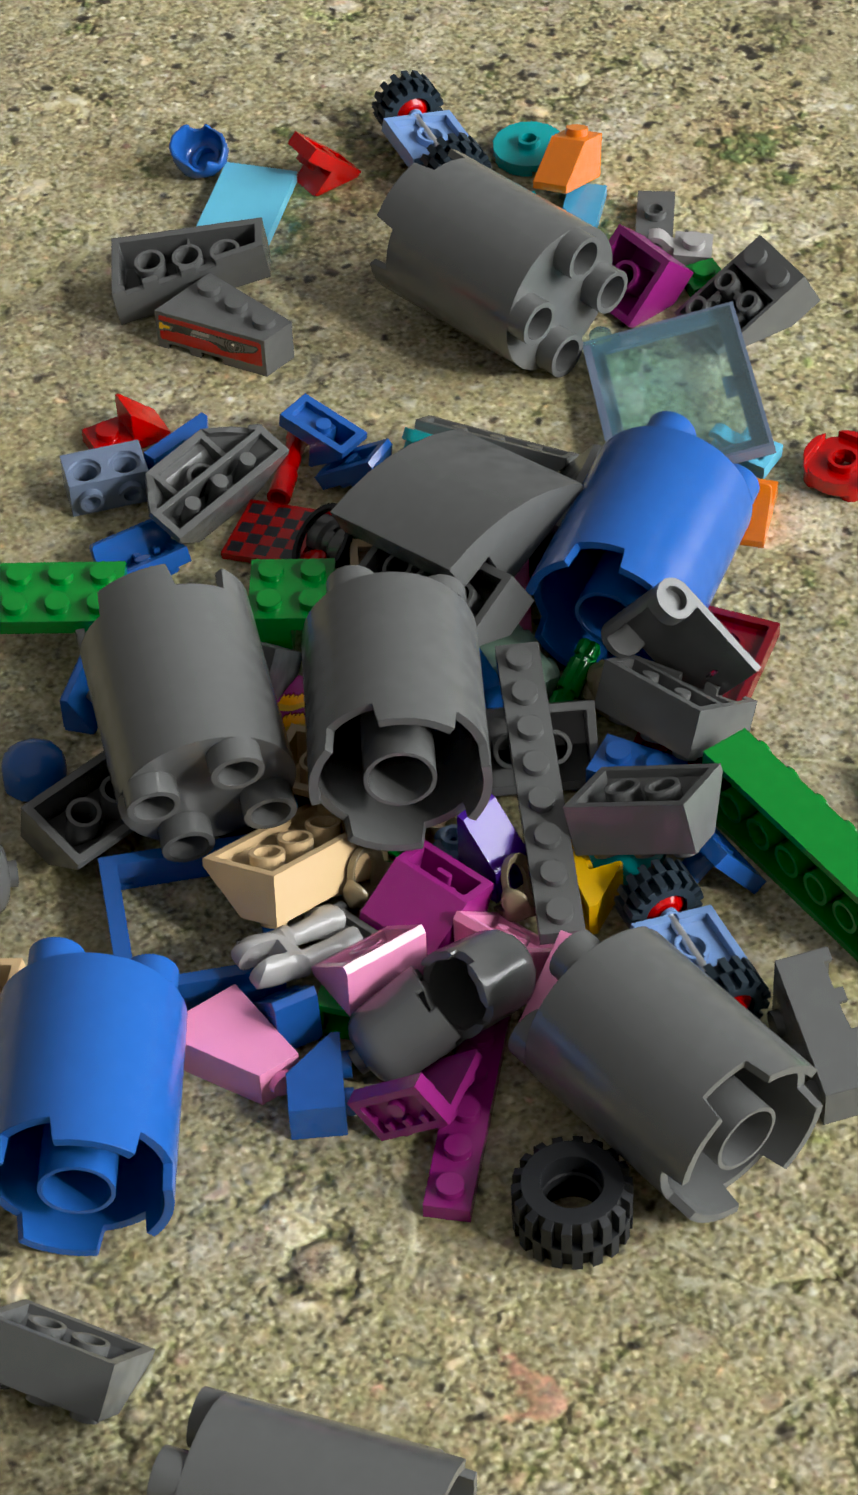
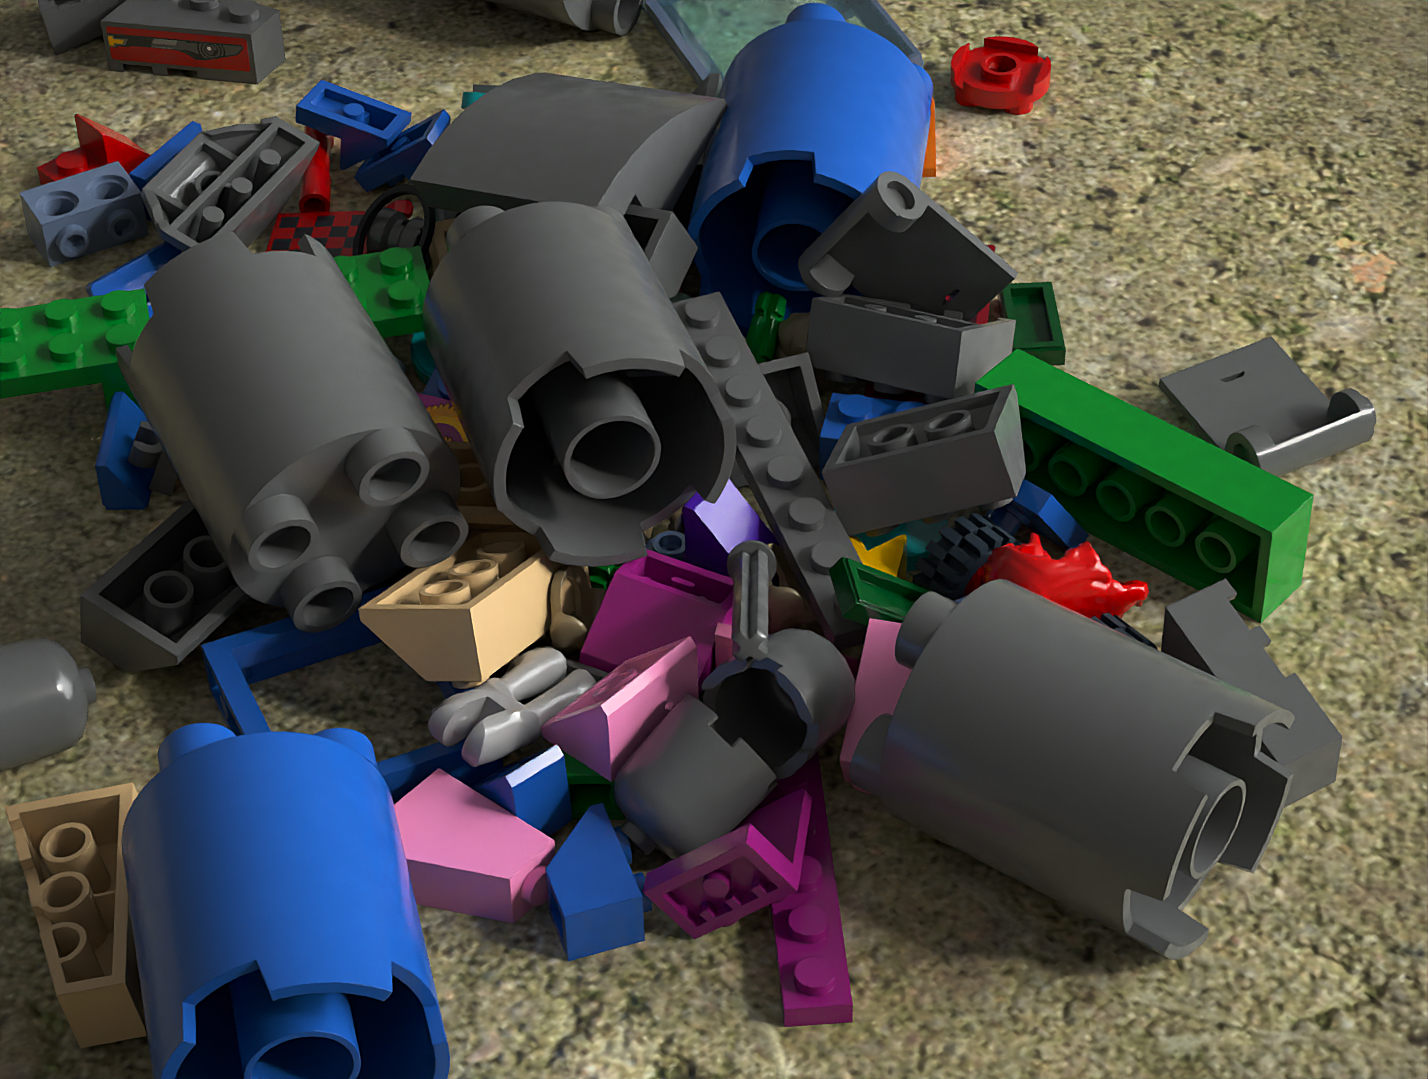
camera: 15 degrees left, 5 degrees down
blue hair [1,737,67,802] -> none
black tyre [511,1136,634,1270] -> none
none -> dark grey axle [727,540,776,662]
none -> dark green tile [828,557,931,626]
none -> red piece [981,532,1149,620]
none -> dark green tile [997,282,1066,365]

